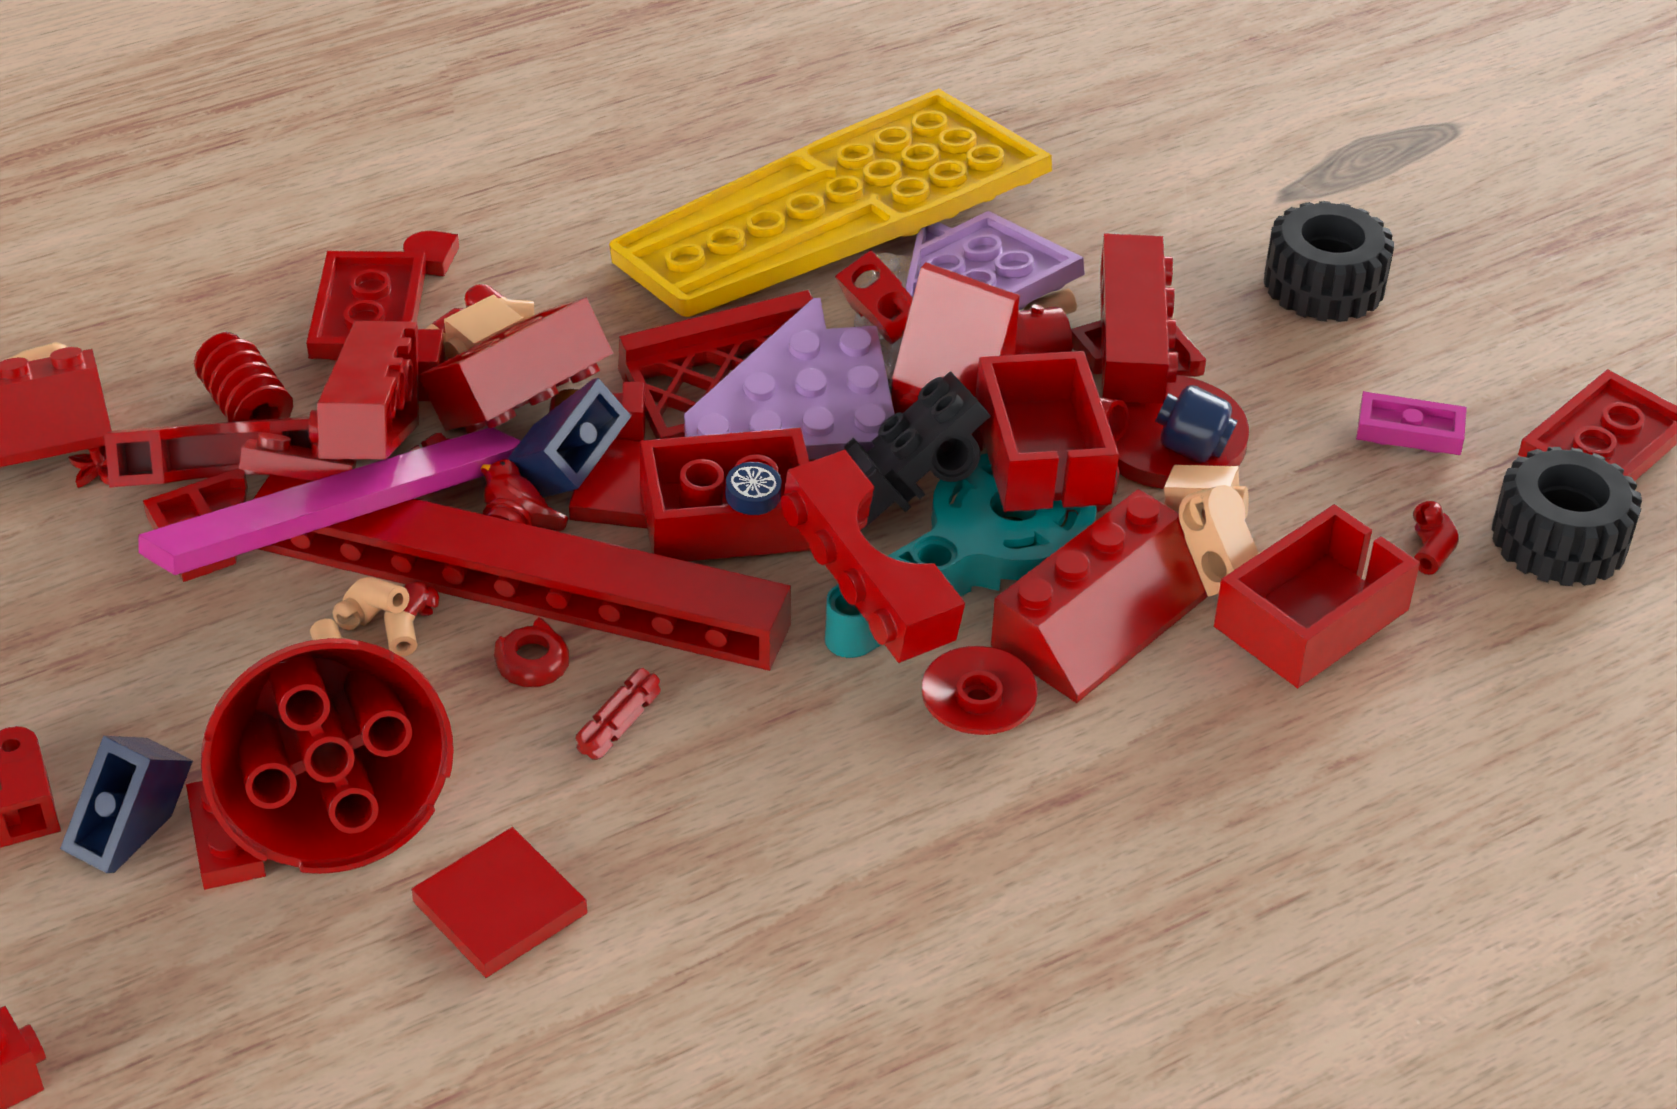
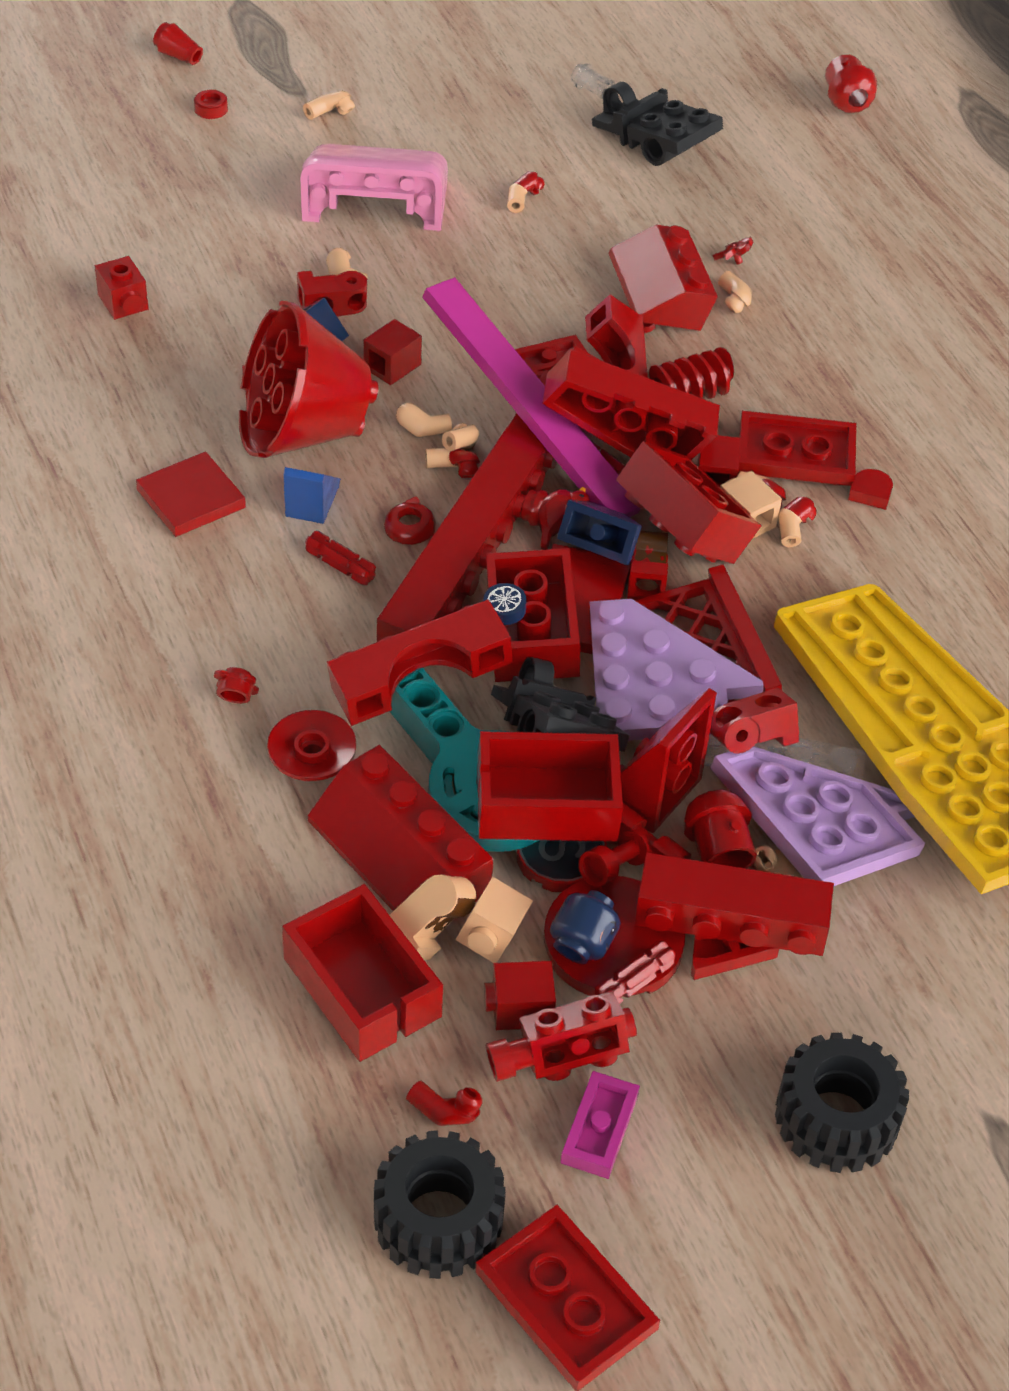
camera: 95 degrees right, 5 degrees up
none -> red plate [214,667,259,704]
none -> blue slope [283,467,341,524]
none -> red brick [363,319,422,386]
none -> red brick [484,960,556,1031]
none -> red brick [486,991,637,1082]
none -> axle [594,941,676,1004]

